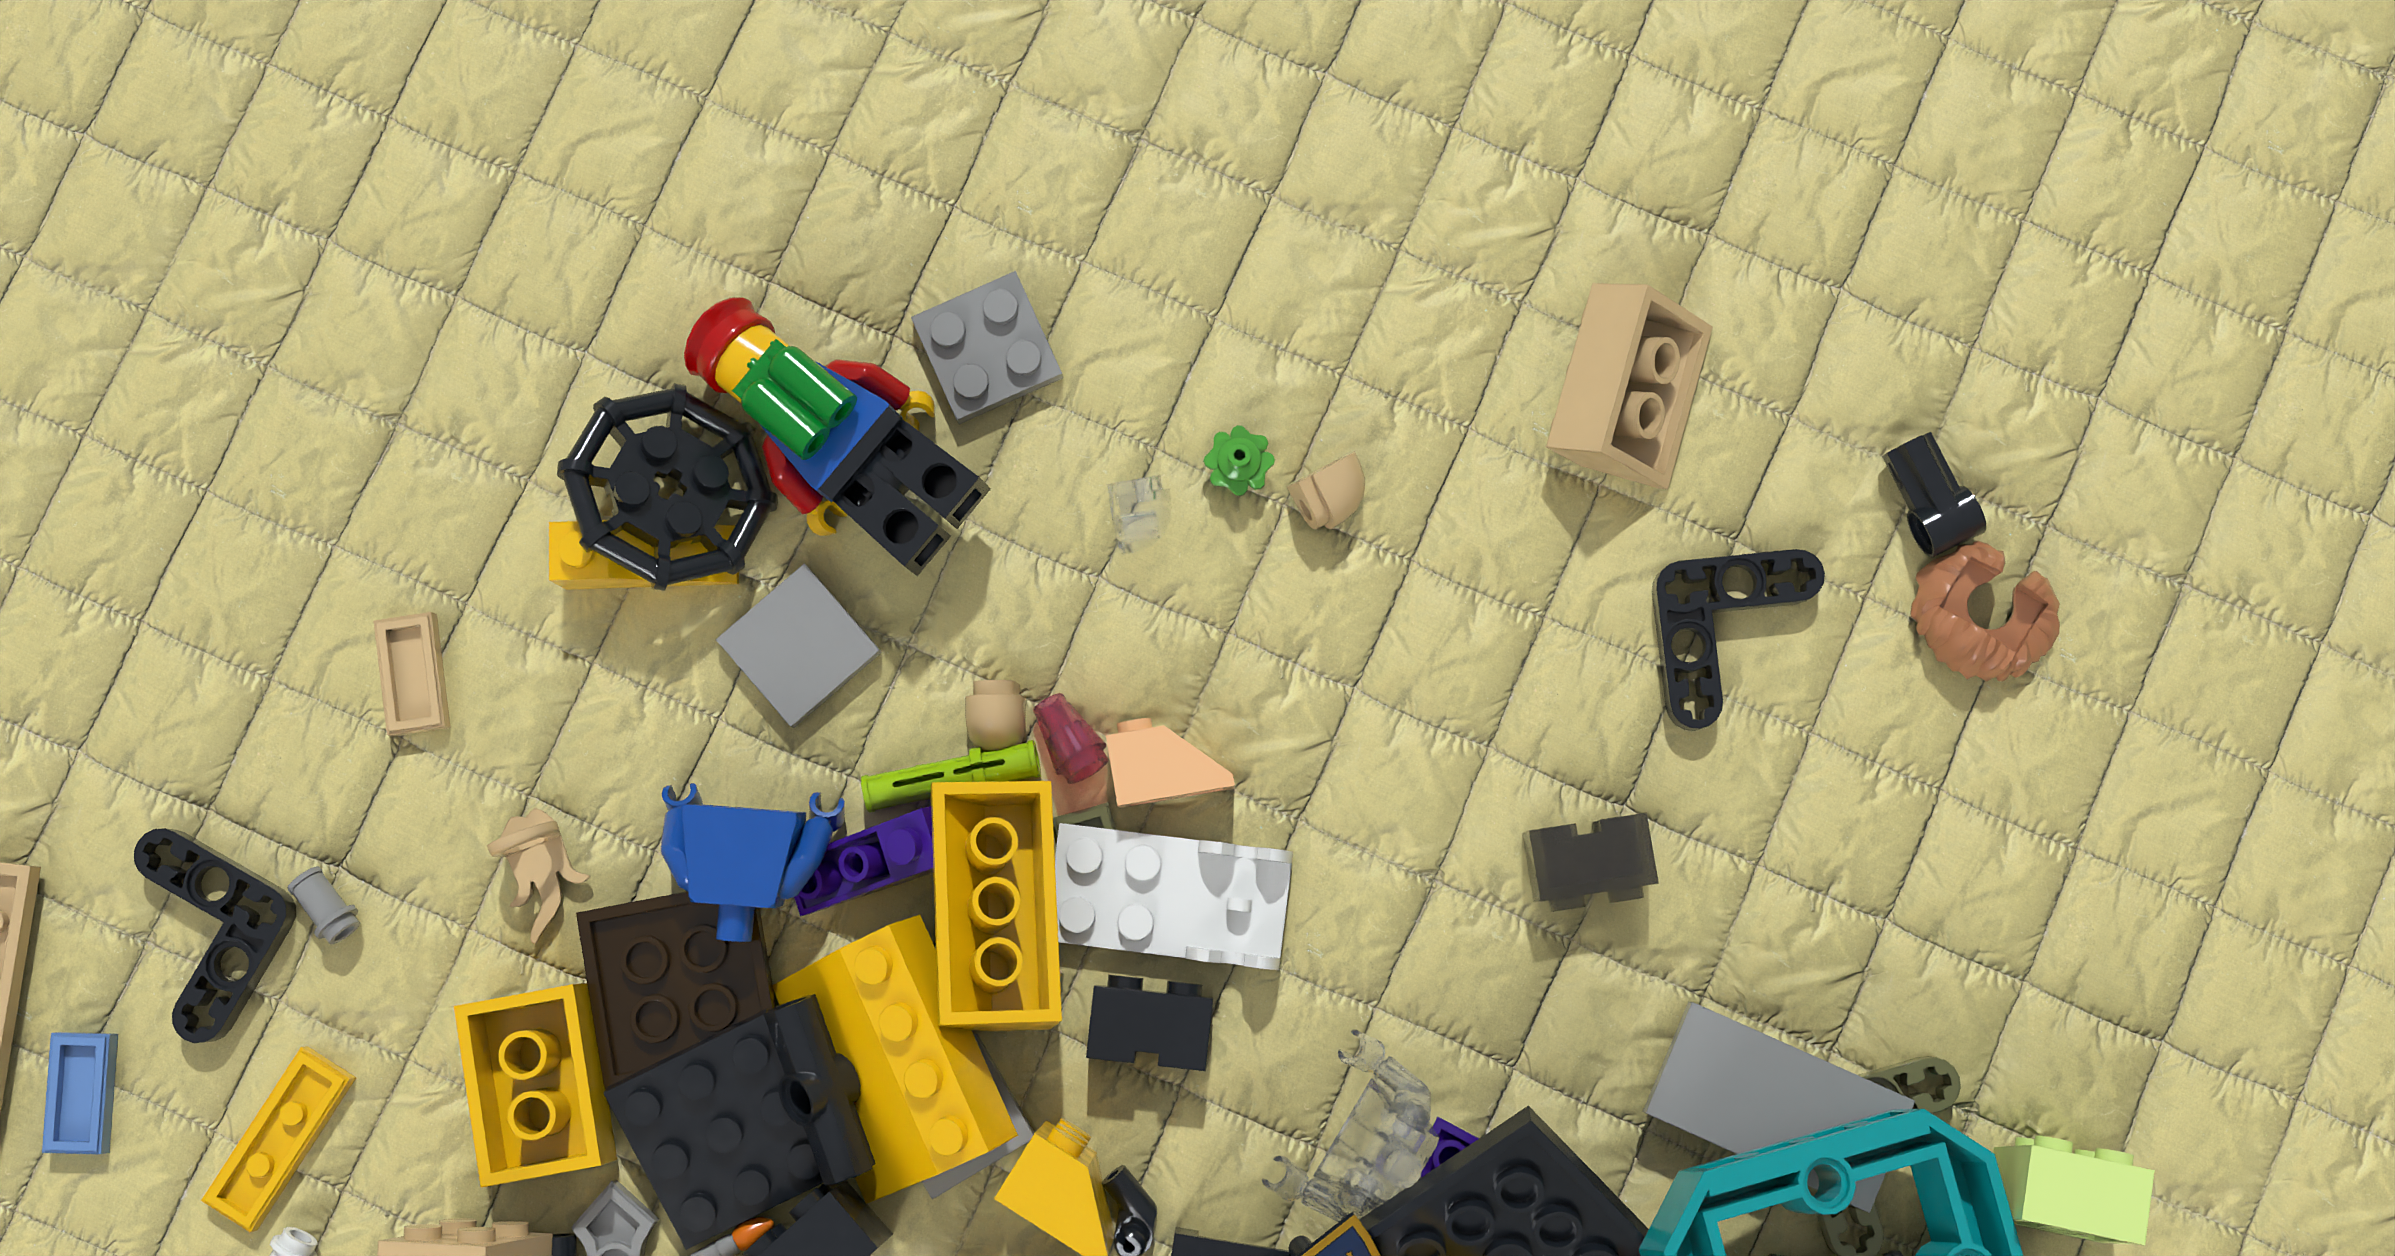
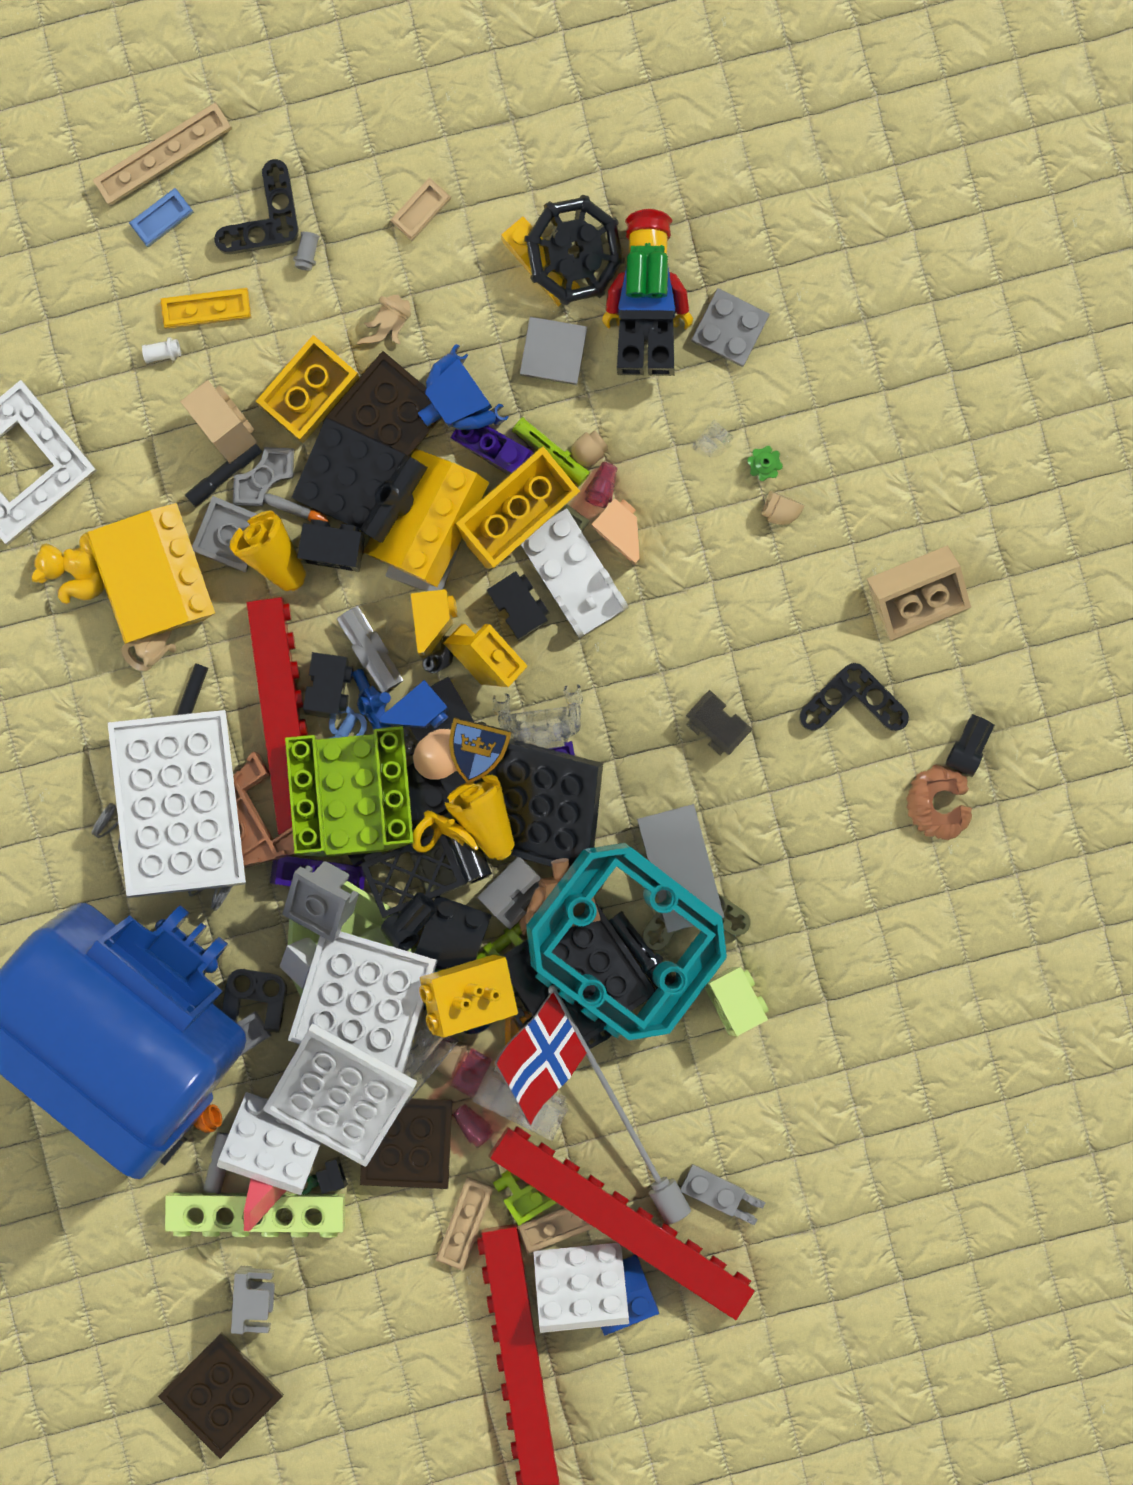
camera: 50 degrees right, 5 degrees up
none -> yellow panel [443,624,528,687]

